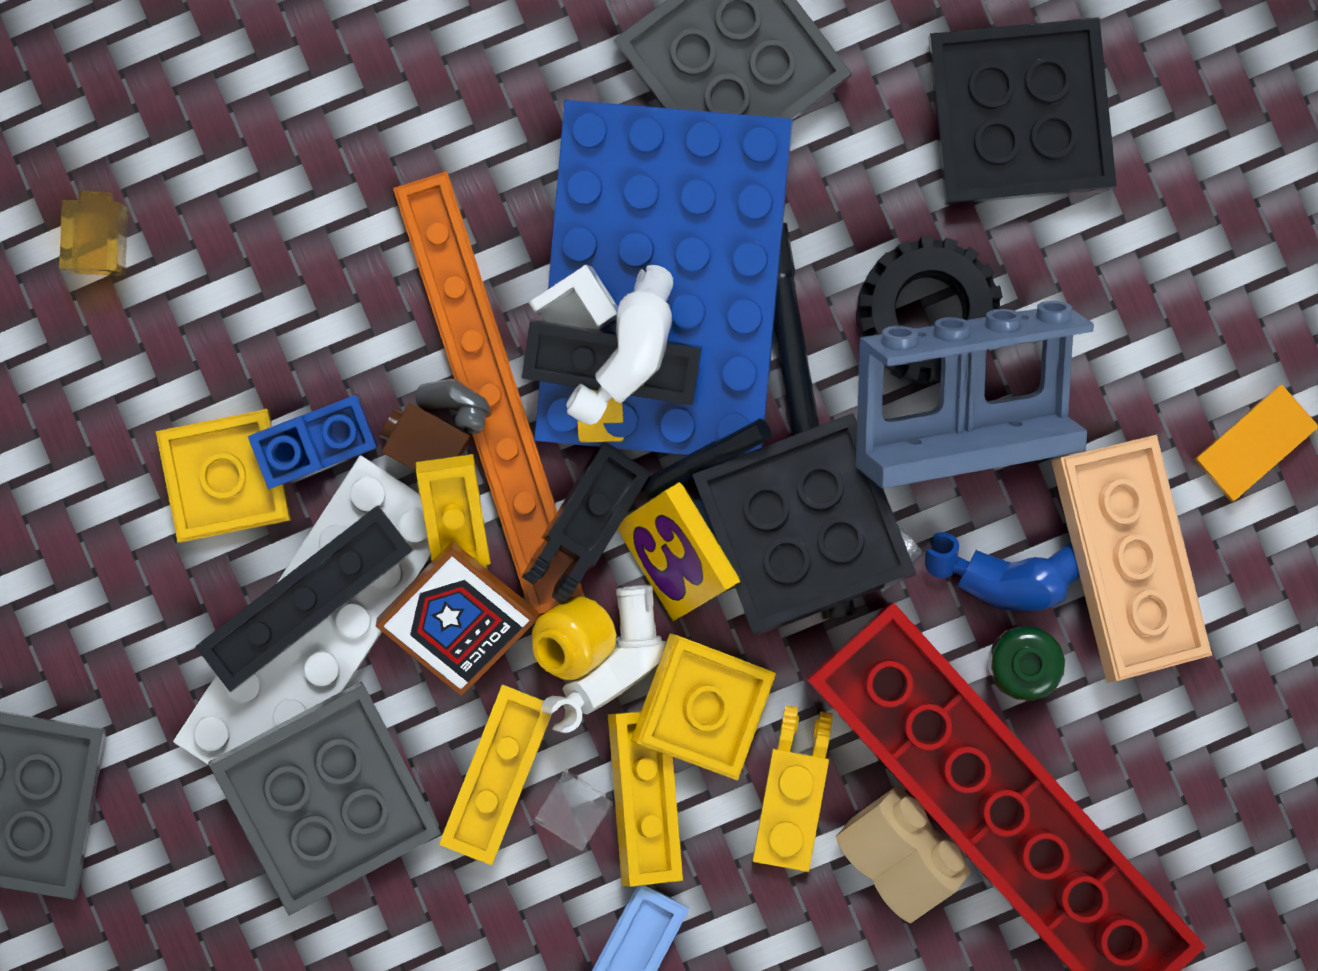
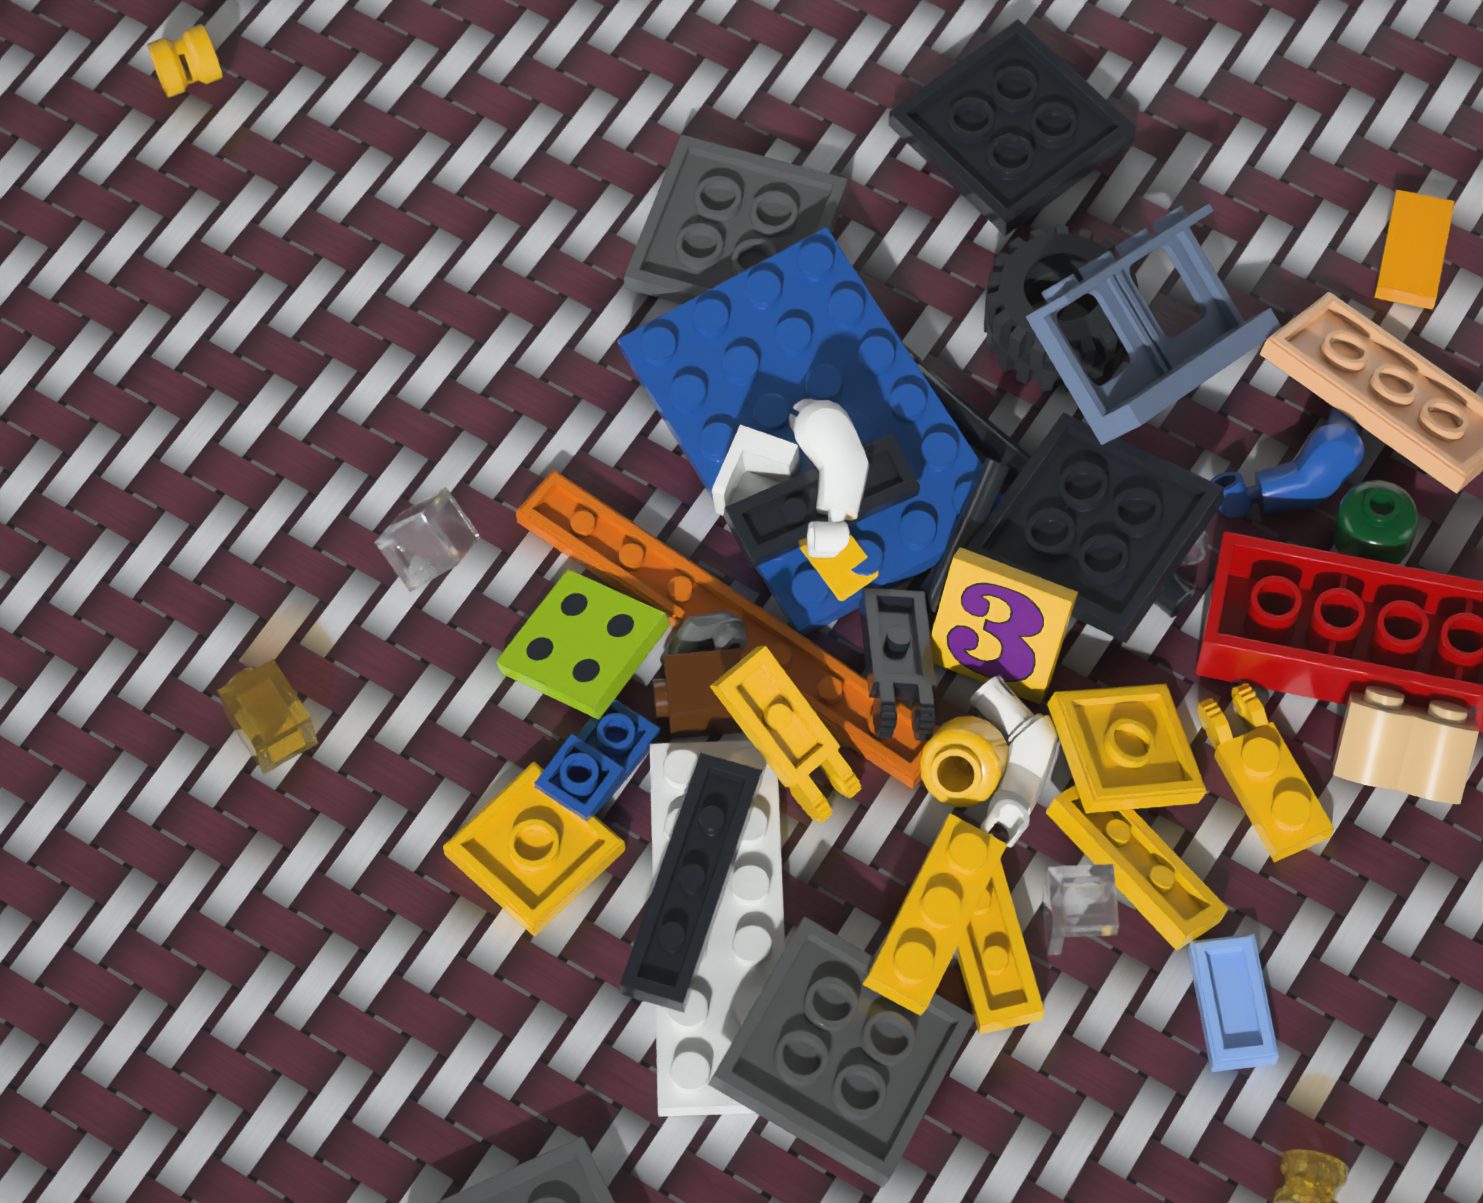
camera: 30 degrees left, 25 degrees down
tile [375,541,538,696] -> none
none -> clear panel [375,487,479,592]
none -> lime tile [496,569,670,720]
none -> yellow plate [862,813,1007,1016]

